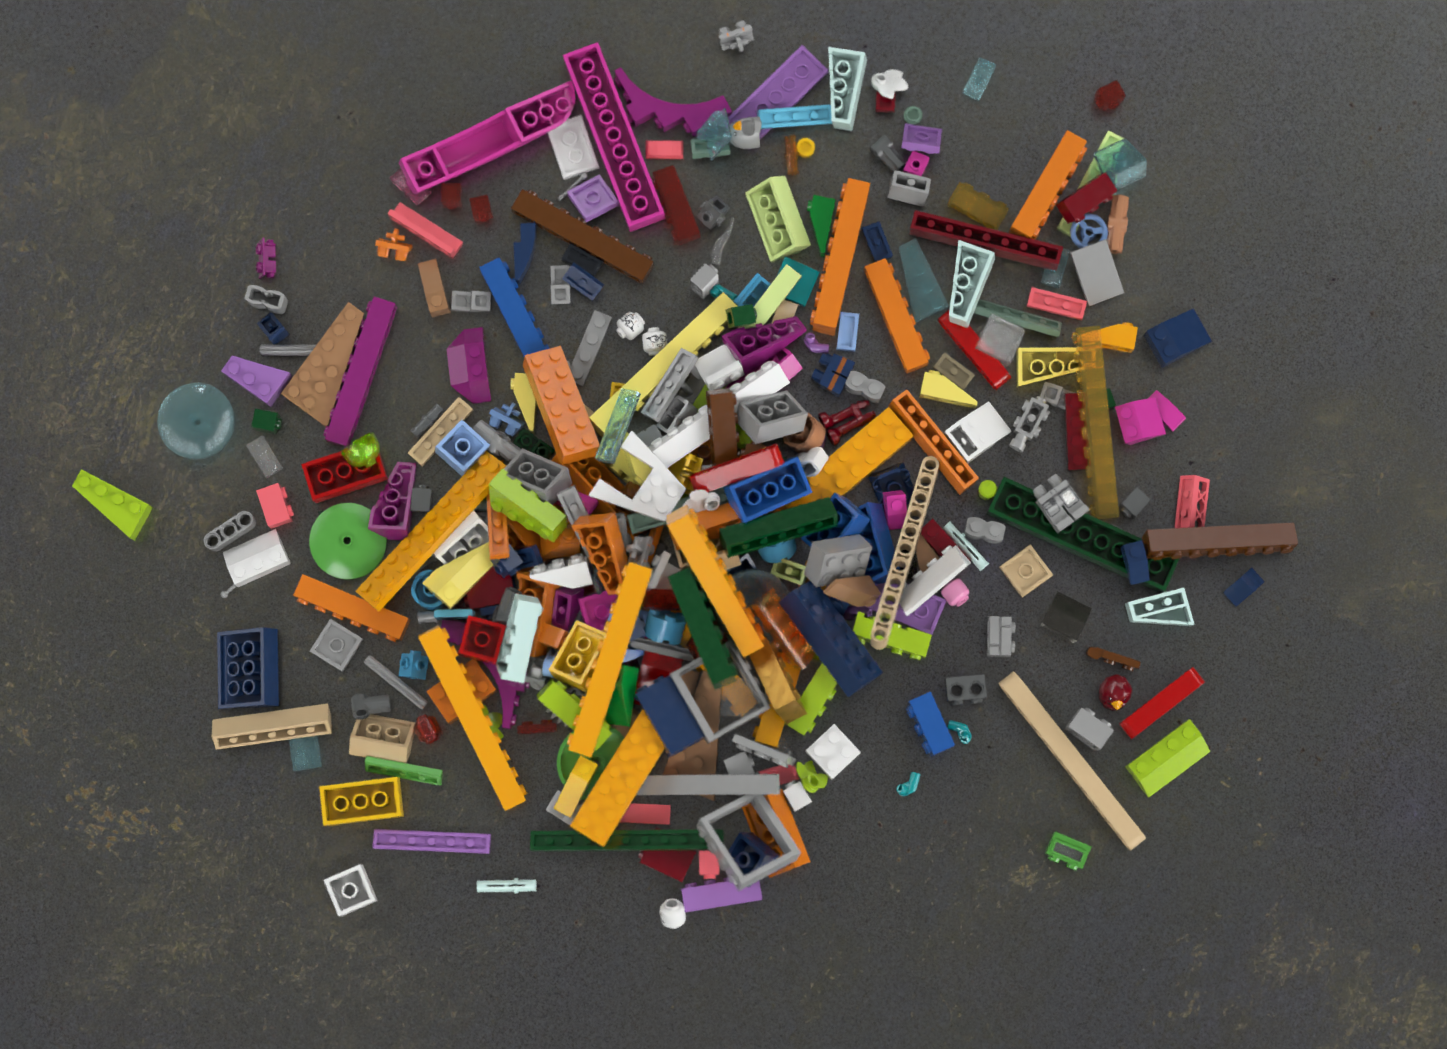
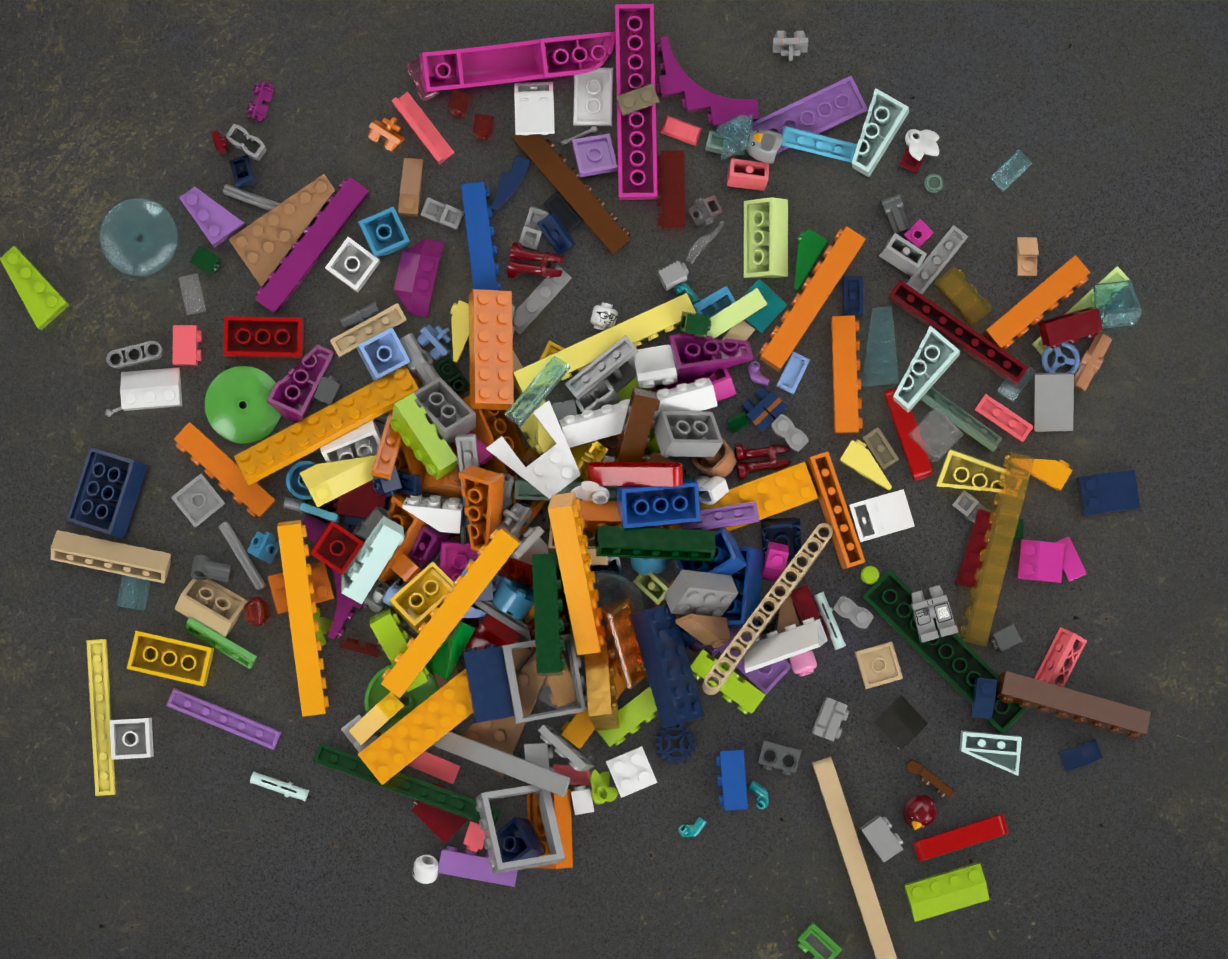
camera: 20 degrees right, 5 degrees up
clear neon green cylinder [340,432,380,468] -> none
white head [616,312,645,340] -> none
clear orange pin [784,135,799,175] -> none
yellow tile [796,138,815,158] -> none
medium lavender plate [901,124,942,154] -> none
light grey brick [1009,396,1050,453] -> none
clear red brick [1094,80,1126,111] -> none
none -> light yellow tile [86,639,116,796]
none -> dark red plate [211,130,229,156]
none -> white brick [325,237,381,293]
none -> dark azure slope [358,207,410,257]
none -> dark red piece [508,242,564,278]
none -> white slope [514,82,555,136]
none -> dark tan plate [616,83,659,116]
none -> dark blue gear [654,723,696,765]
none -> medium lavender tile [680,502,759,530]
none -> dark green slope [726,412,749,433]
none -> coral brick [727,158,769,191]
none -> light grey plate [906,225,968,294]
none -> light nougat slope [1017,237,1039,276]

